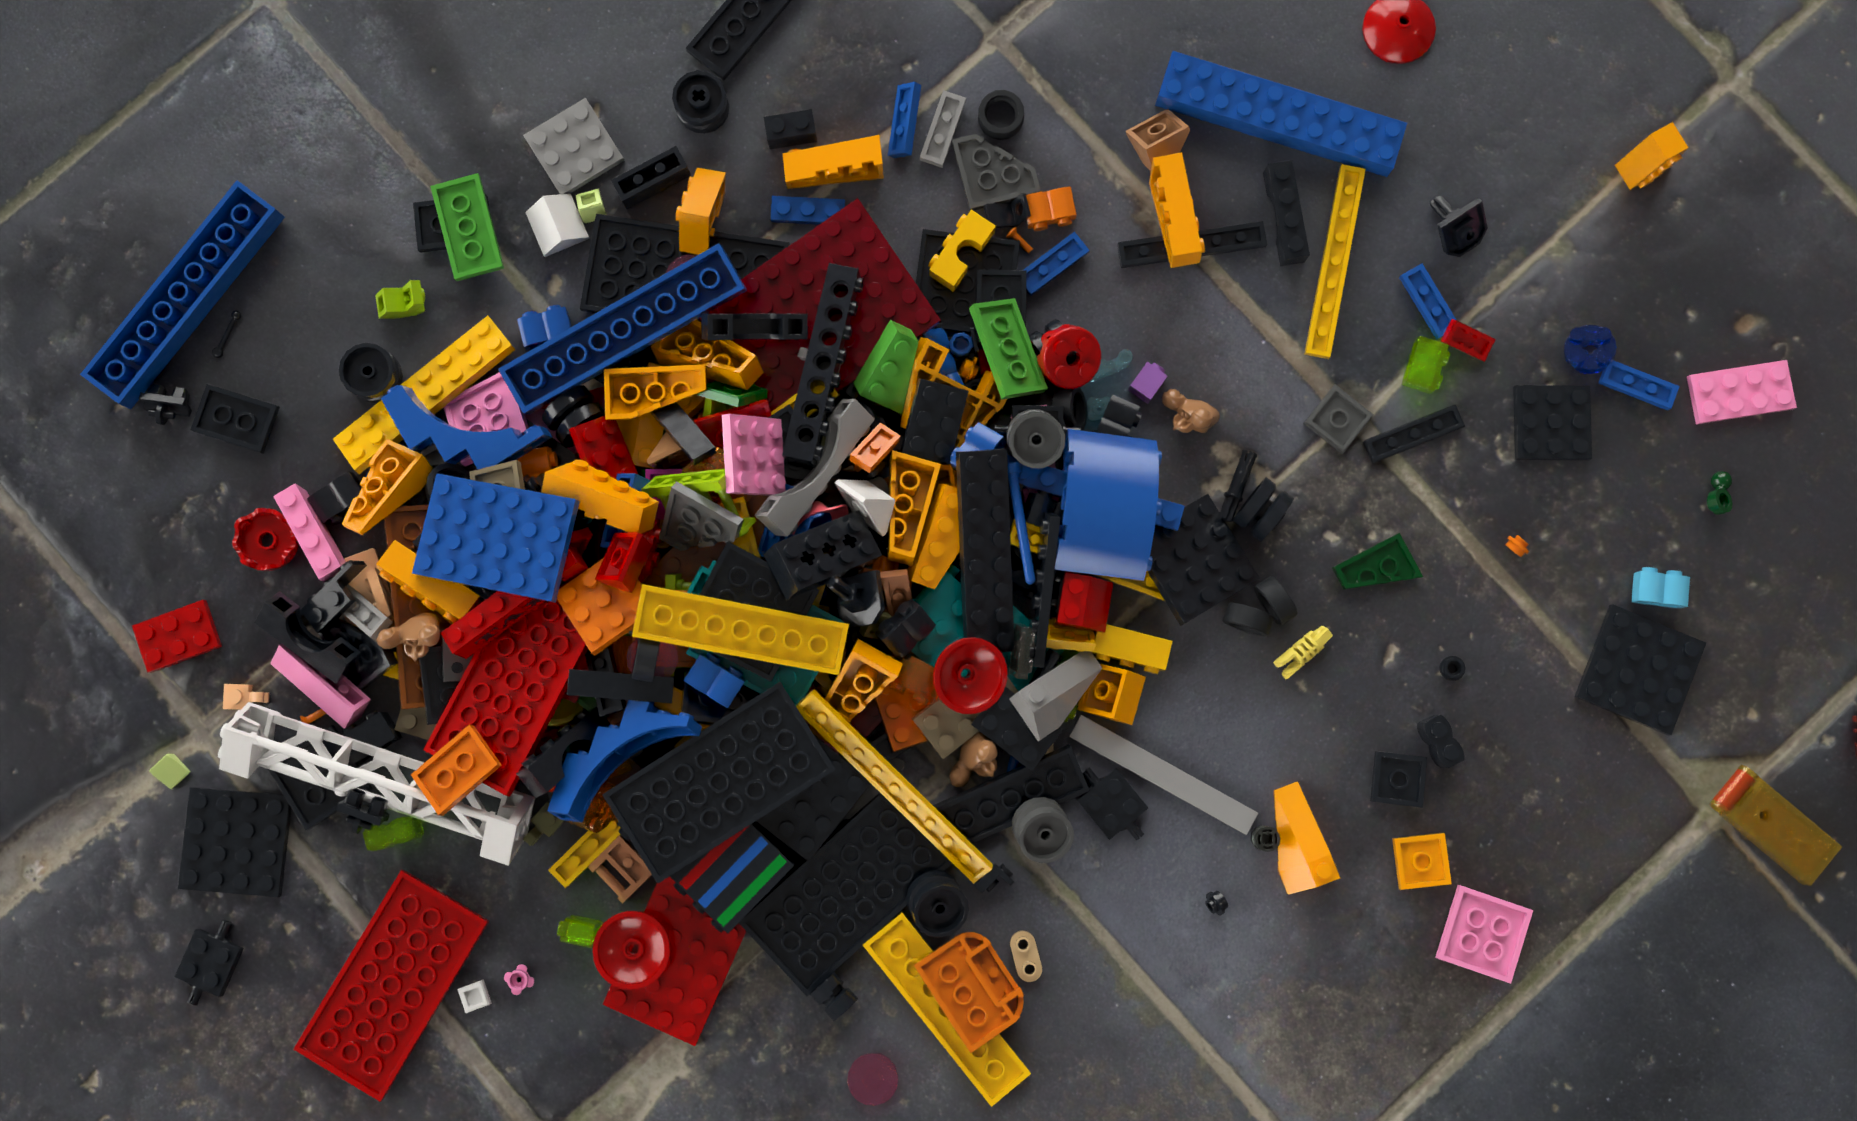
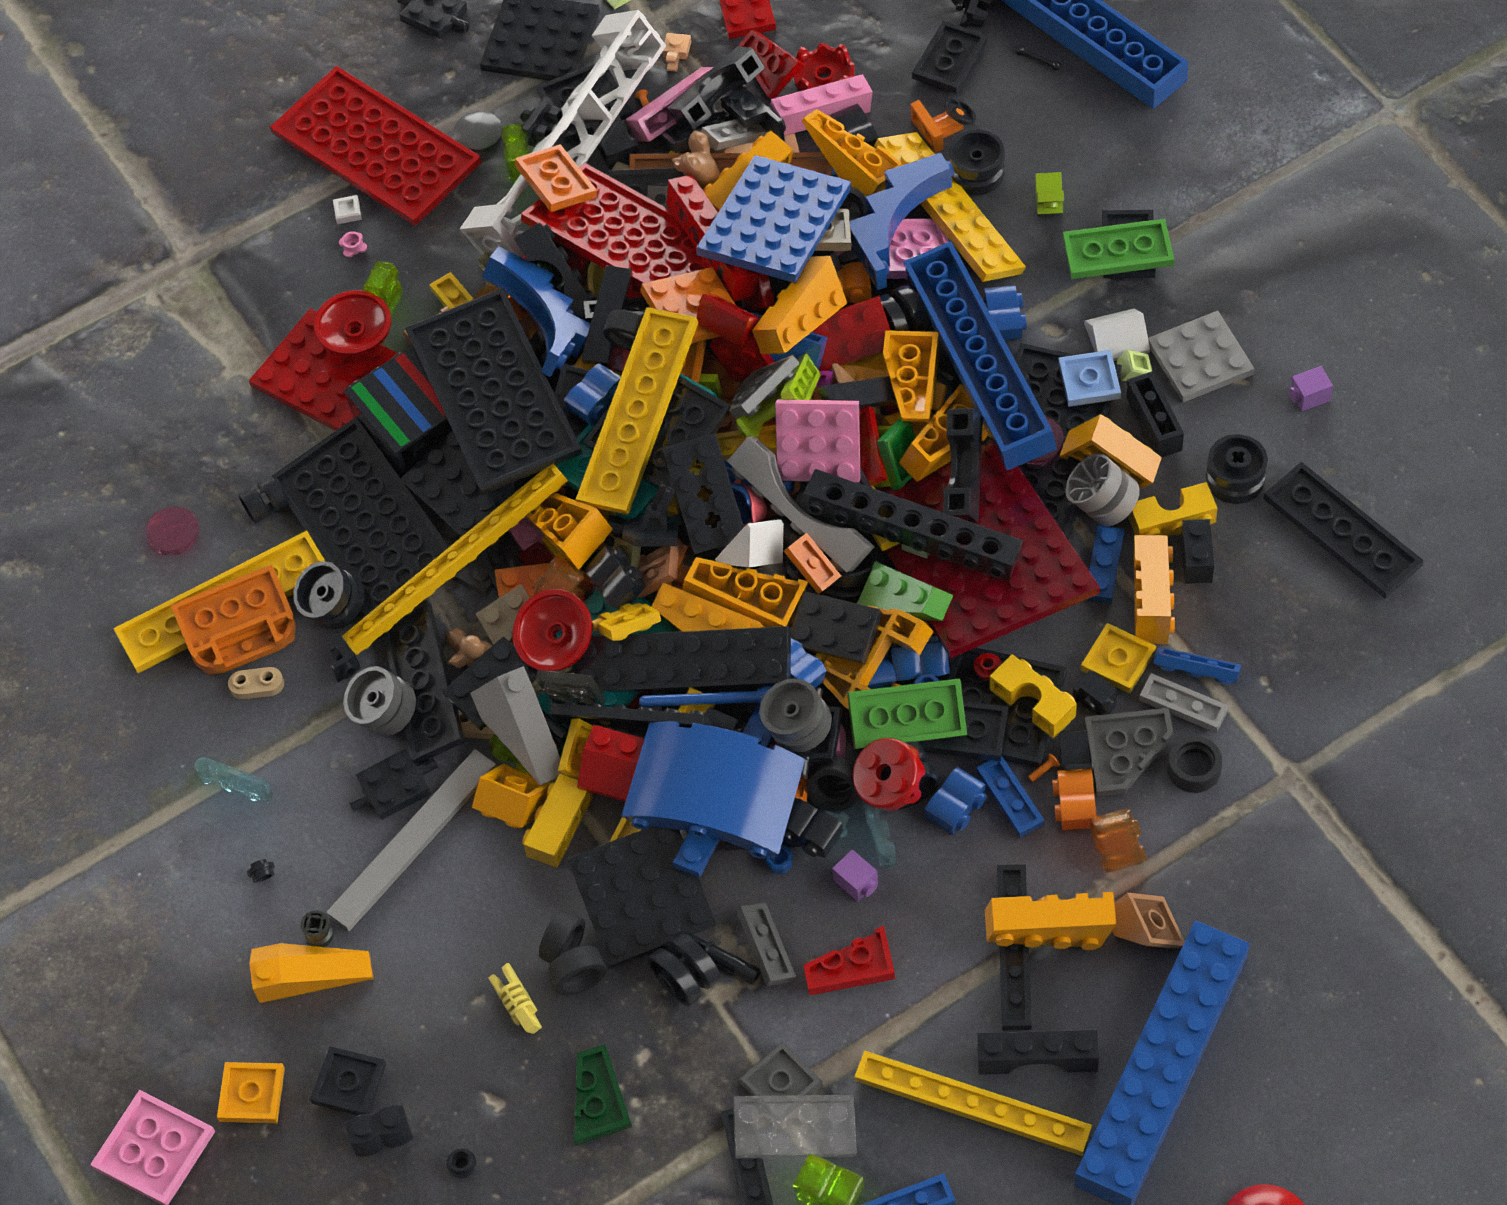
camera: 105 degrees right, 25 degrees down
medium nougat head [1162,389,1220,433] -> none
none -> clear light blue plate [194,757,273,803]
none -> dark grey dish [453,111,503,154]
none -> yellow plate [592,602,661,641]
none -> clear plate [733,1095,857,1158]
none -> red wing [737,30,804,99]
none -> dark grey plate [737,903,796,986]
none -> red wing [803,925,895,996]
none -> orange piece [910,98,976,153]
none -> blue brick [925,767,987,835]
none -> red plate [974,653,1002,680]
none -> light blue plate [1058,350,1121,407]
none -> light grey wheel [1066,454,1139,527]
none -> black brick [1072,670,1117,715]
none -> yellow plate [1081,623,1157,694]
none -> clear orange brick [1090,808,1147,874]
none -> yellow arch [1128,482,1218,536]
none -> medium lavender brick [1289,366,1333,411]

